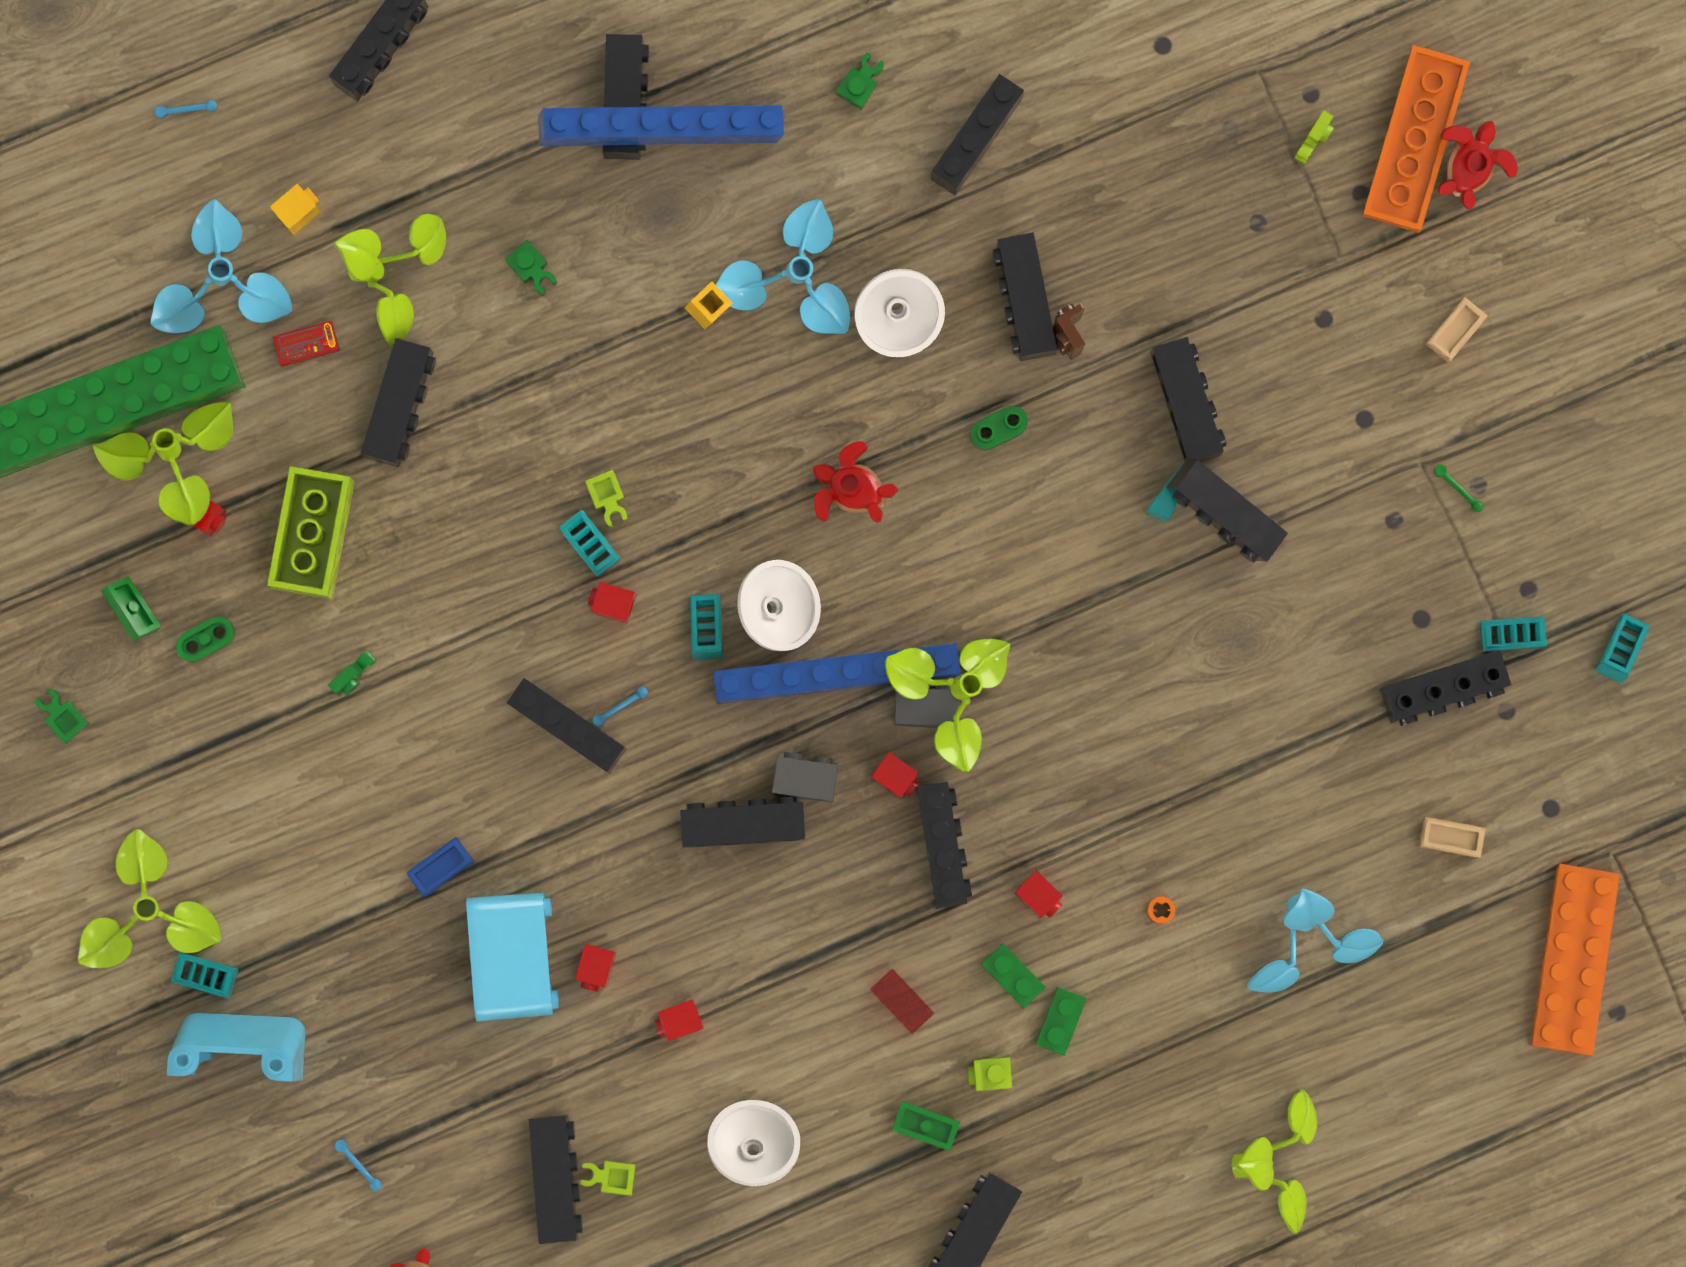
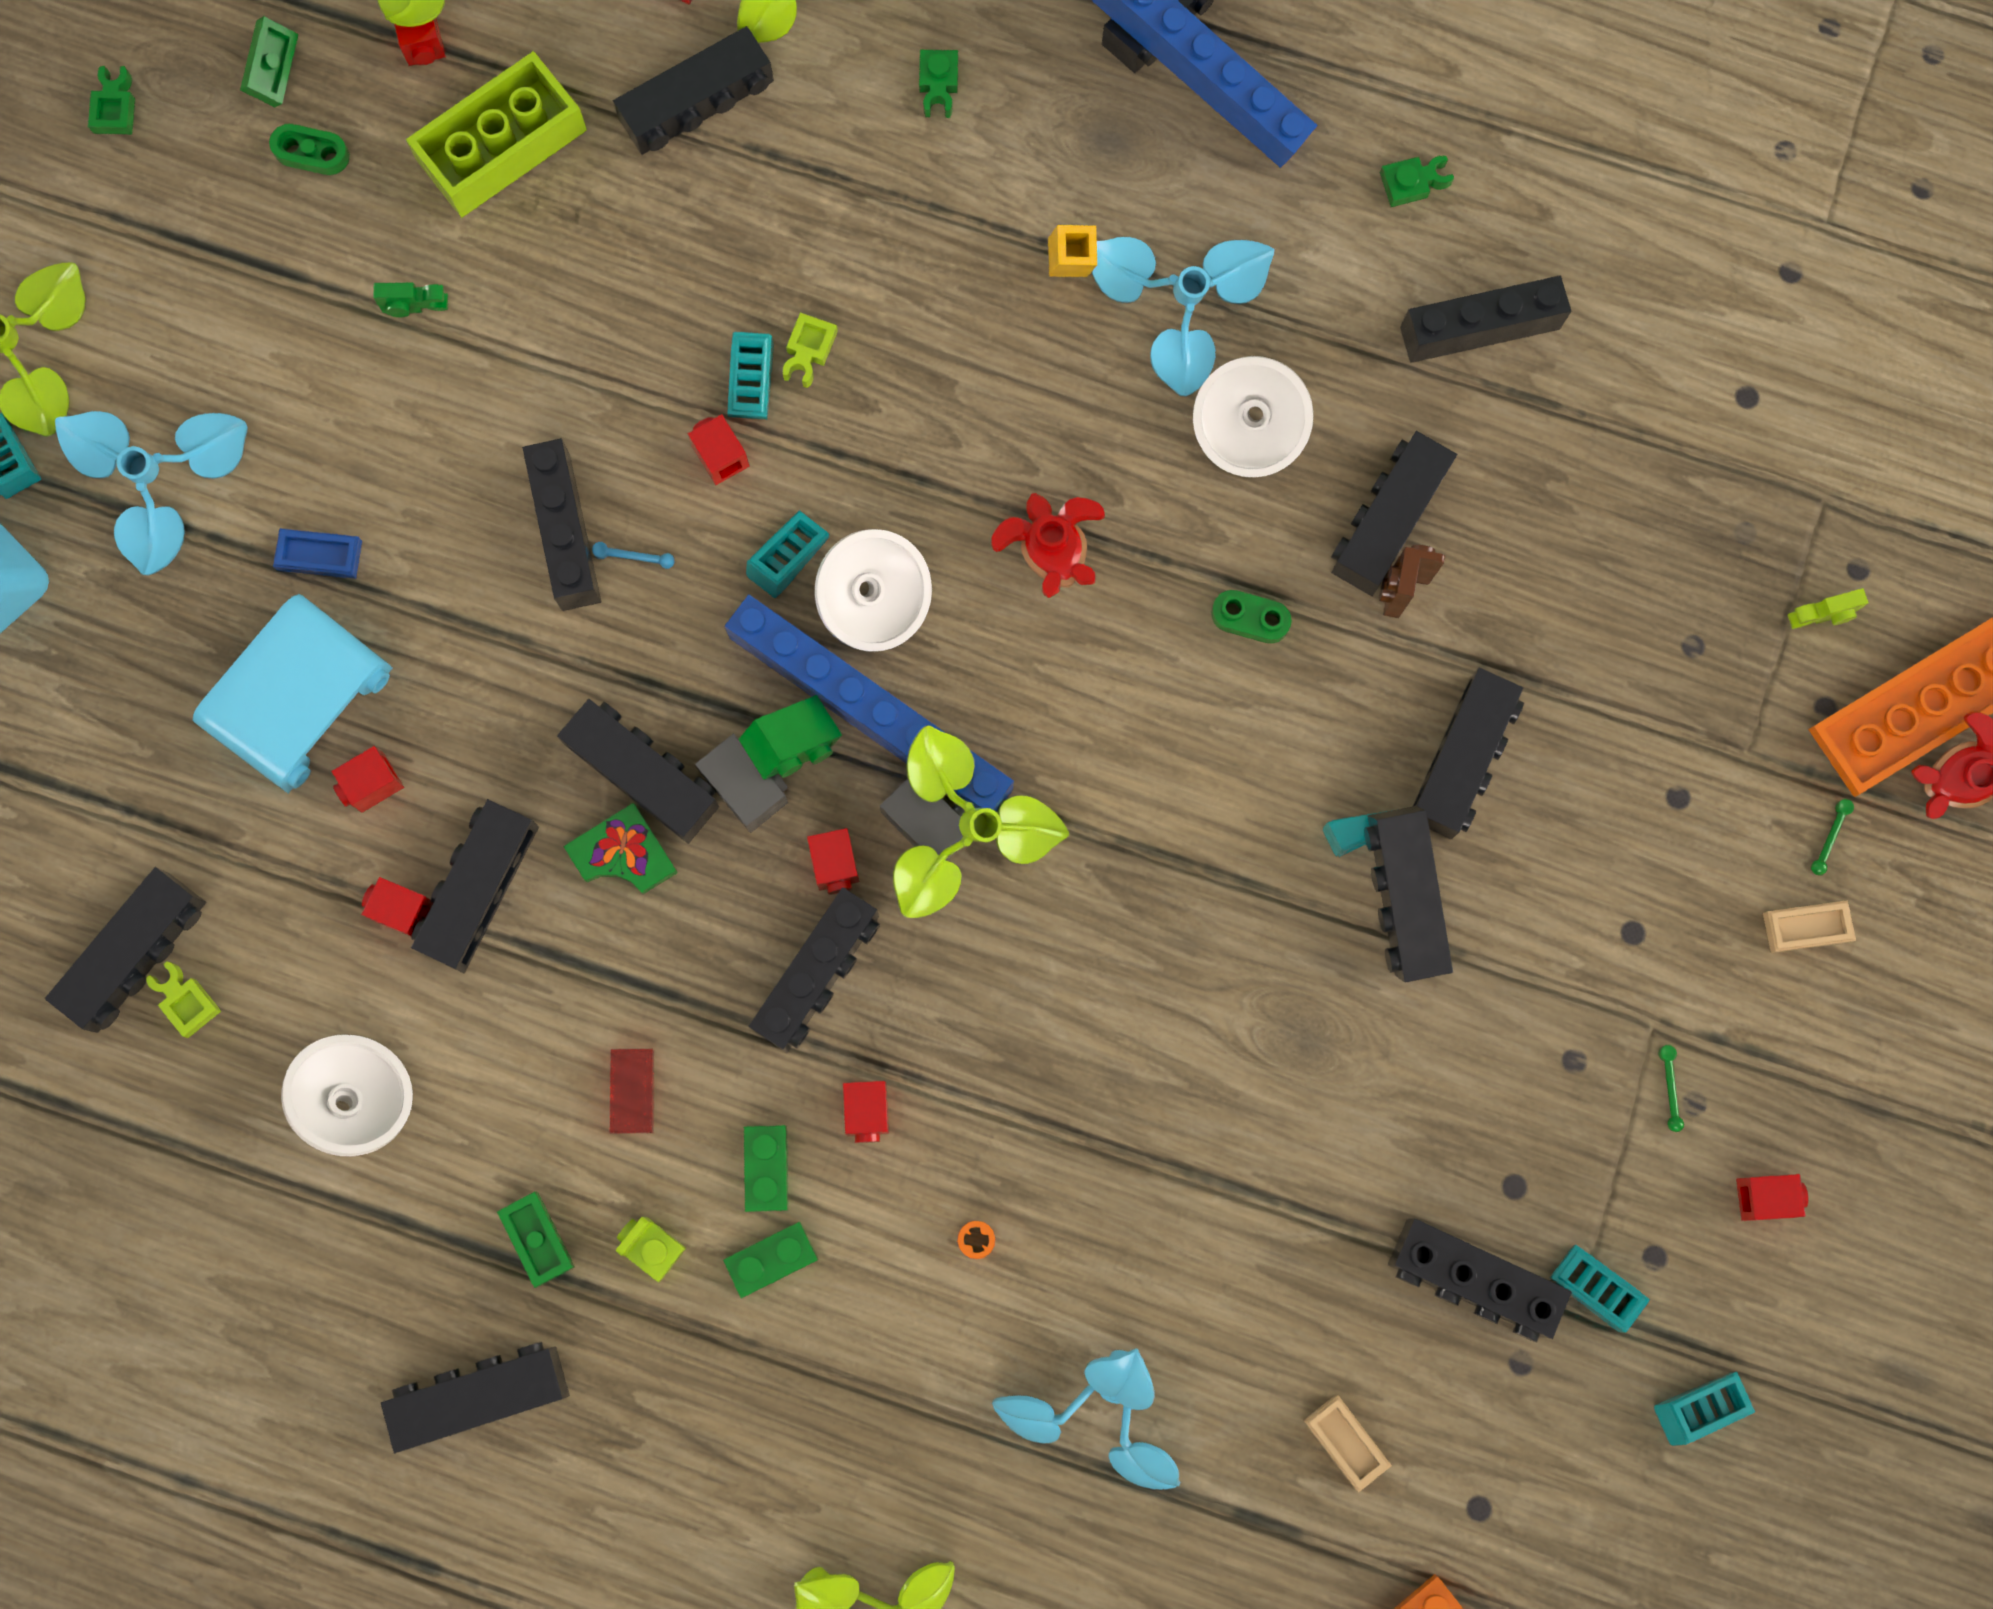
camera: 40 degrees right, 5 degrees down
none -> medium azure plant [55,411,247,575]
none -> black brick [411,799,539,974]
none -> green tile [563,803,678,894]
none -> green brick [738,695,842,780]
none -> red brick [1736,1174,1809,1221]
none -> green hinge [1811,799,1854,875]

